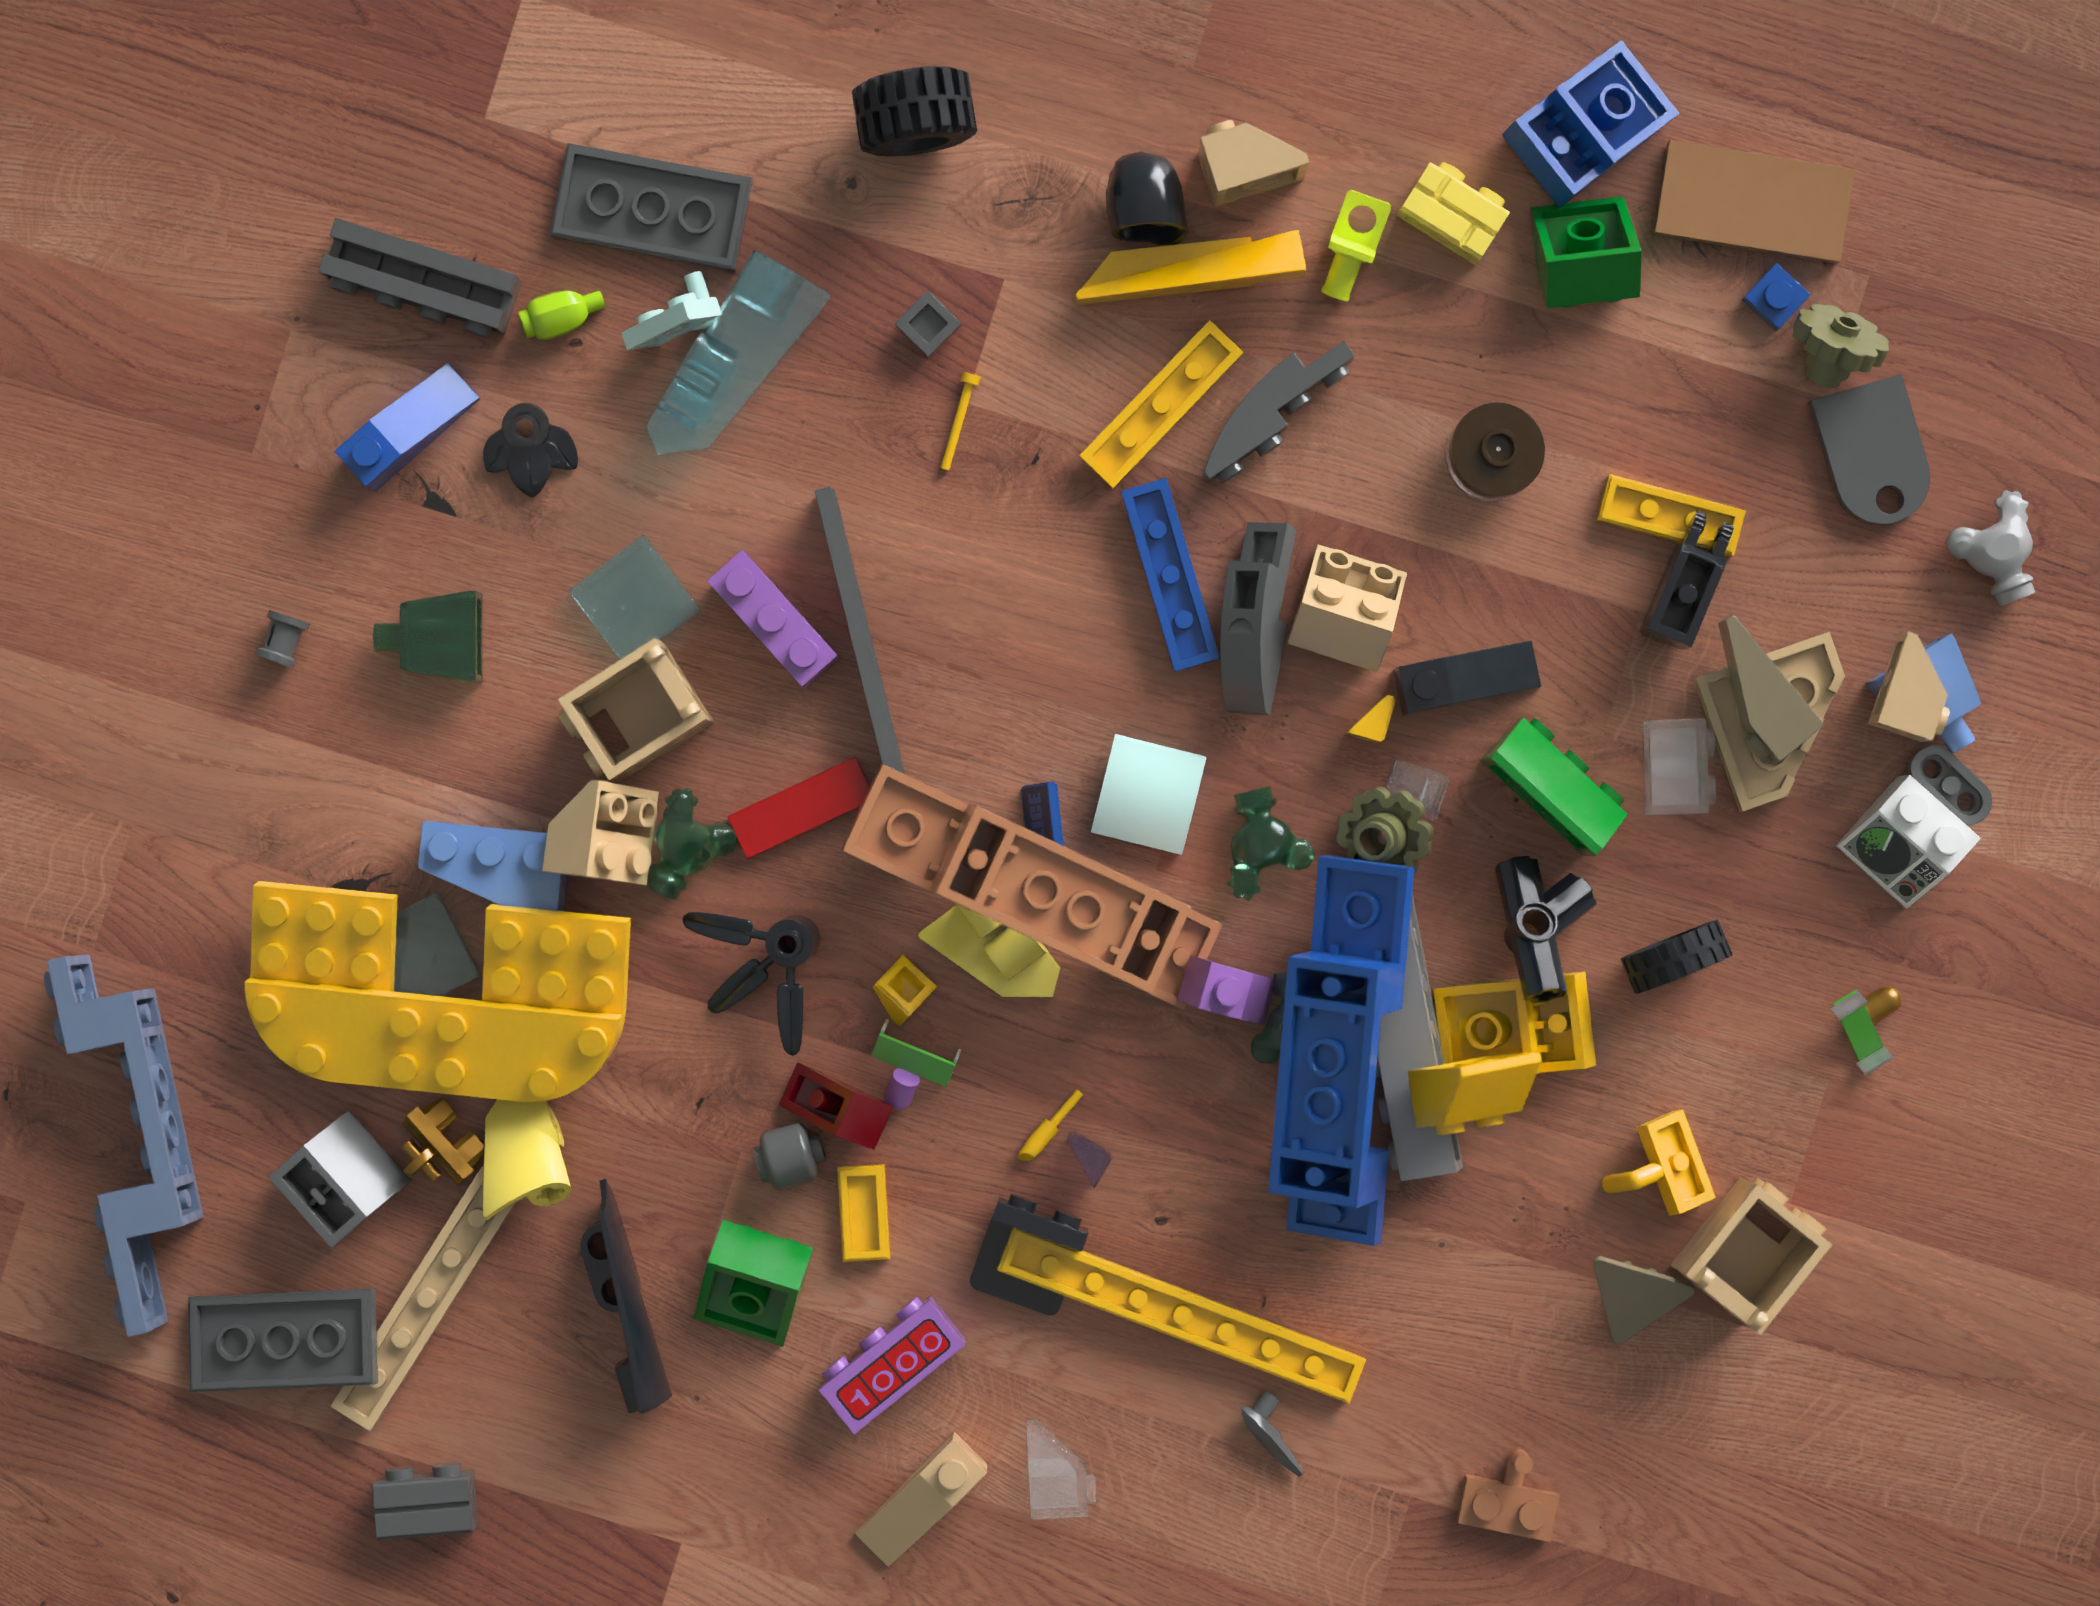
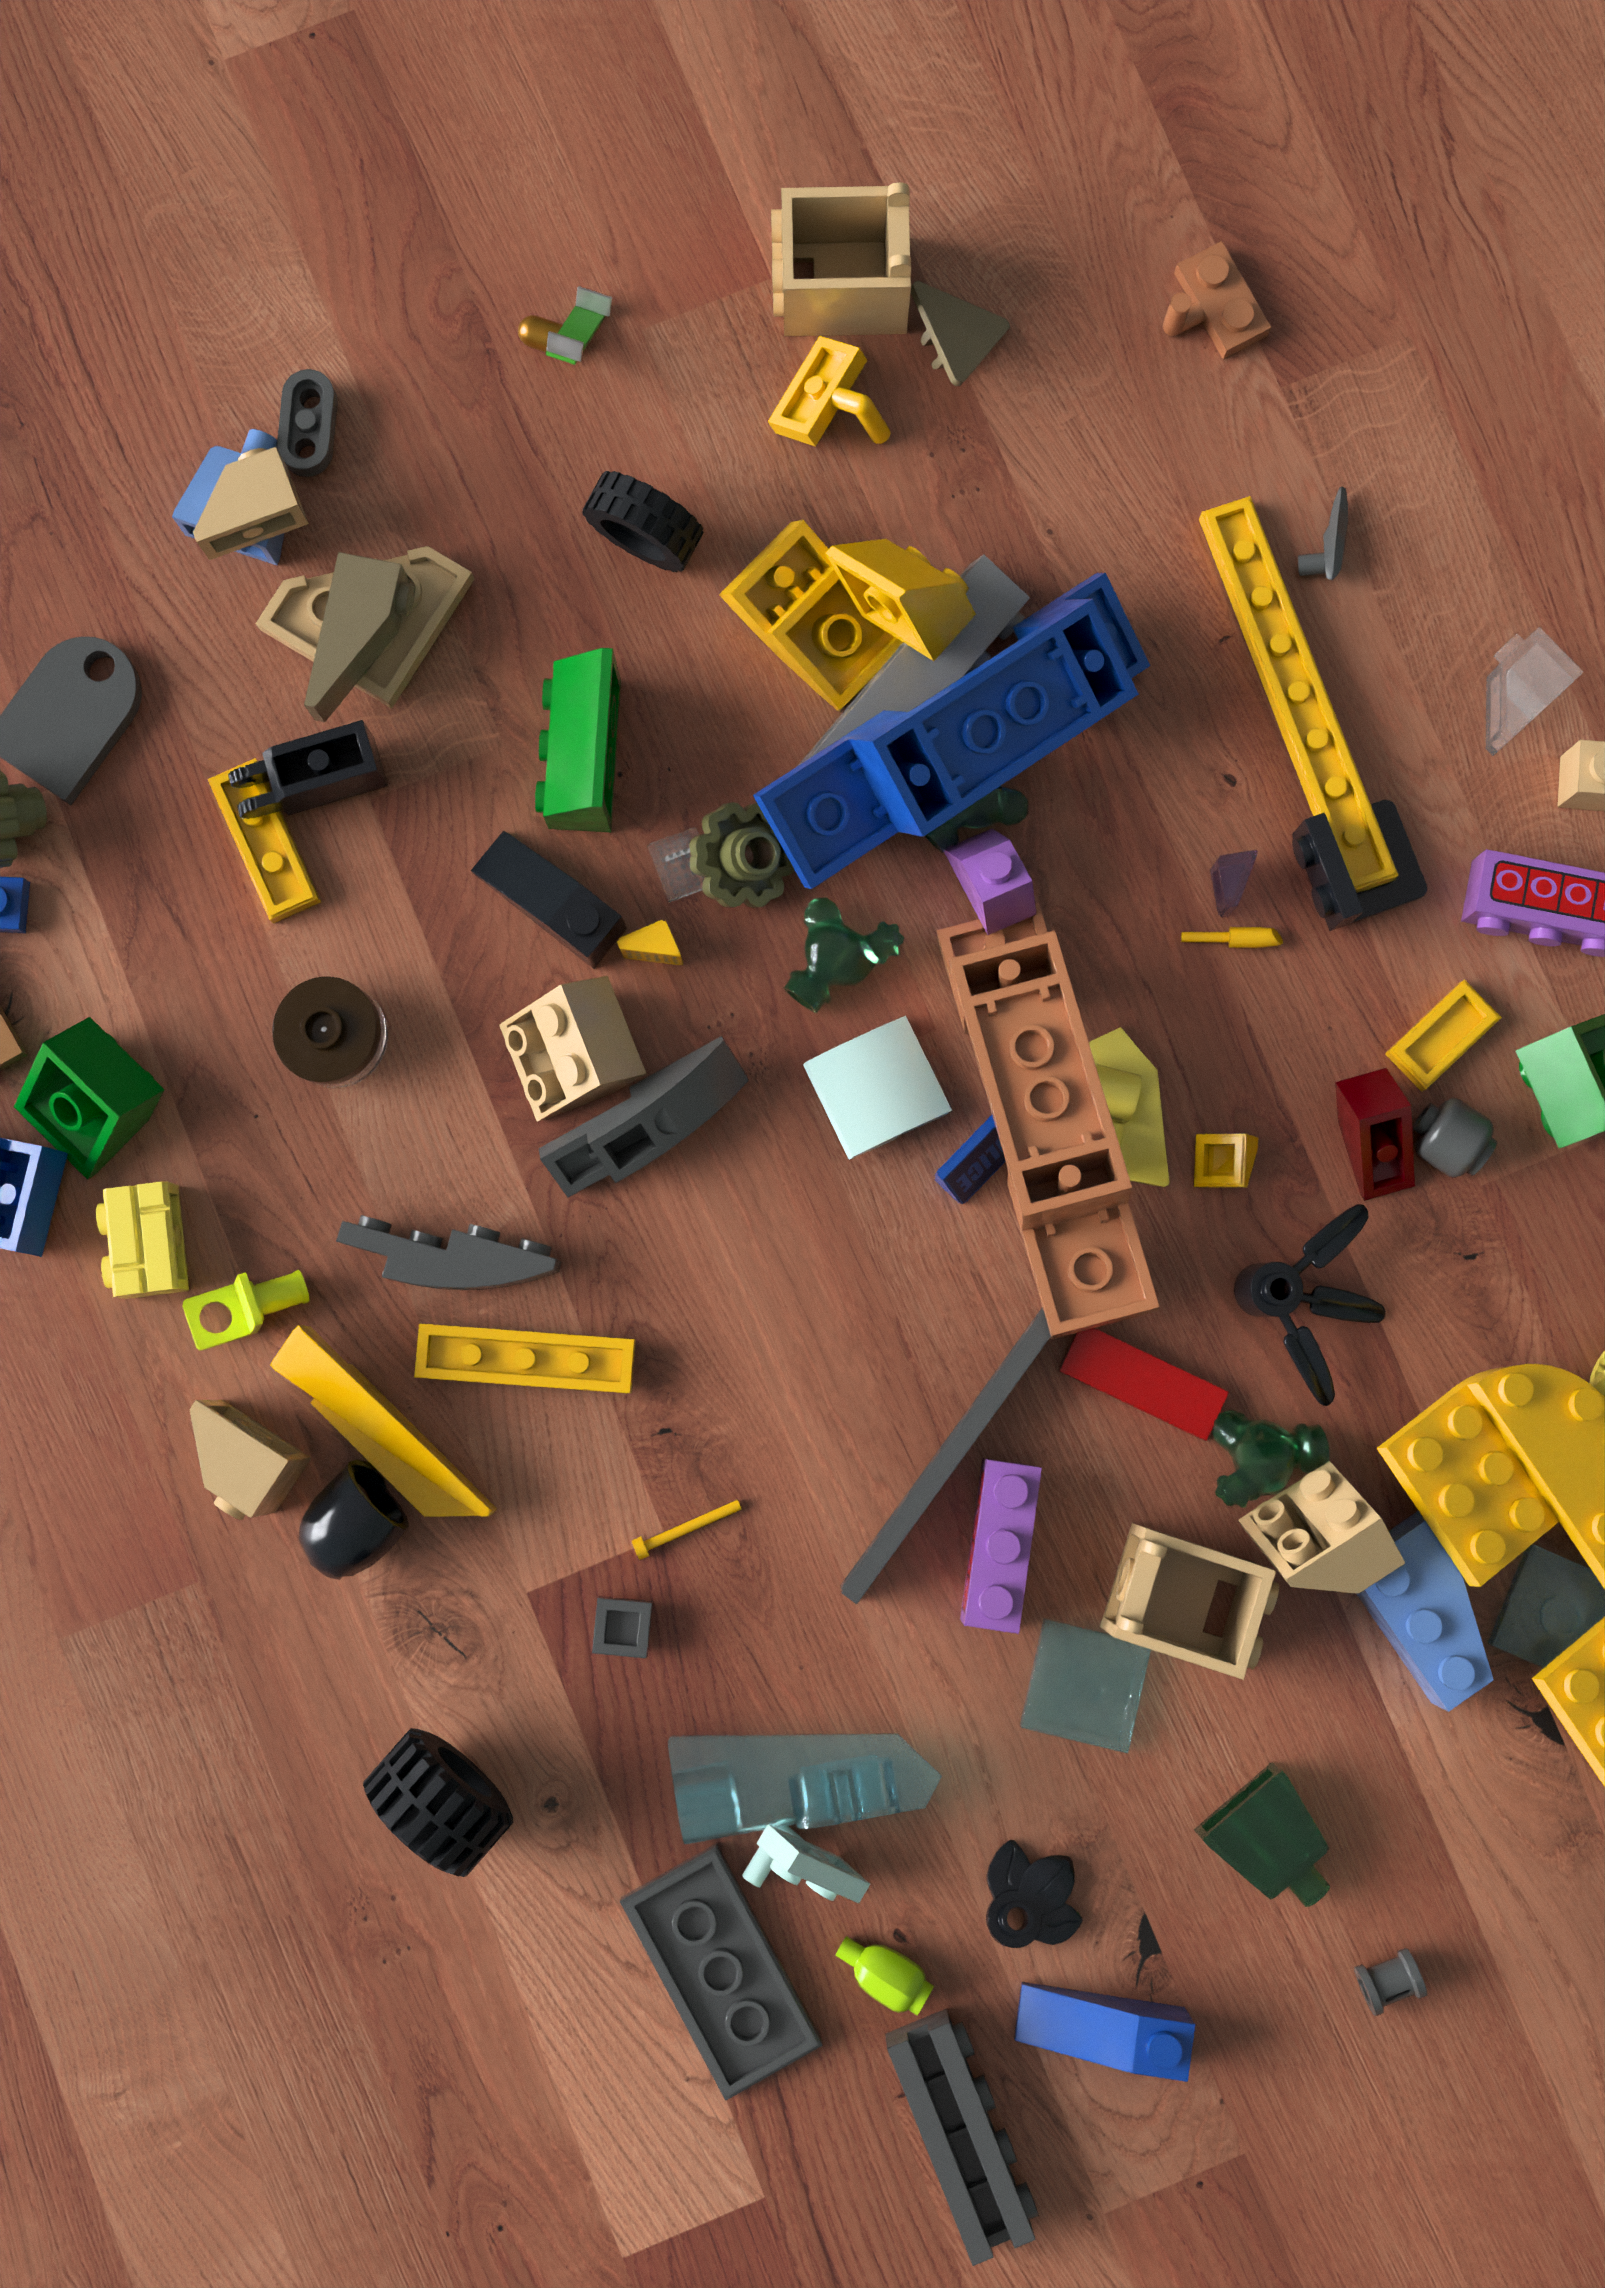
camera: 130 degrees left, 5 degrees down
bright green piece [871,1019,962,1110] -> none
blue plate [1121,478,1220,672] -> none
black piece [1495,856,1597,1004] -> none
clear brick [1642,718,1716,816] -> none
white slope [1836,775,1981,909] -> none
light grey animal [1945,490,2035,607] -> none

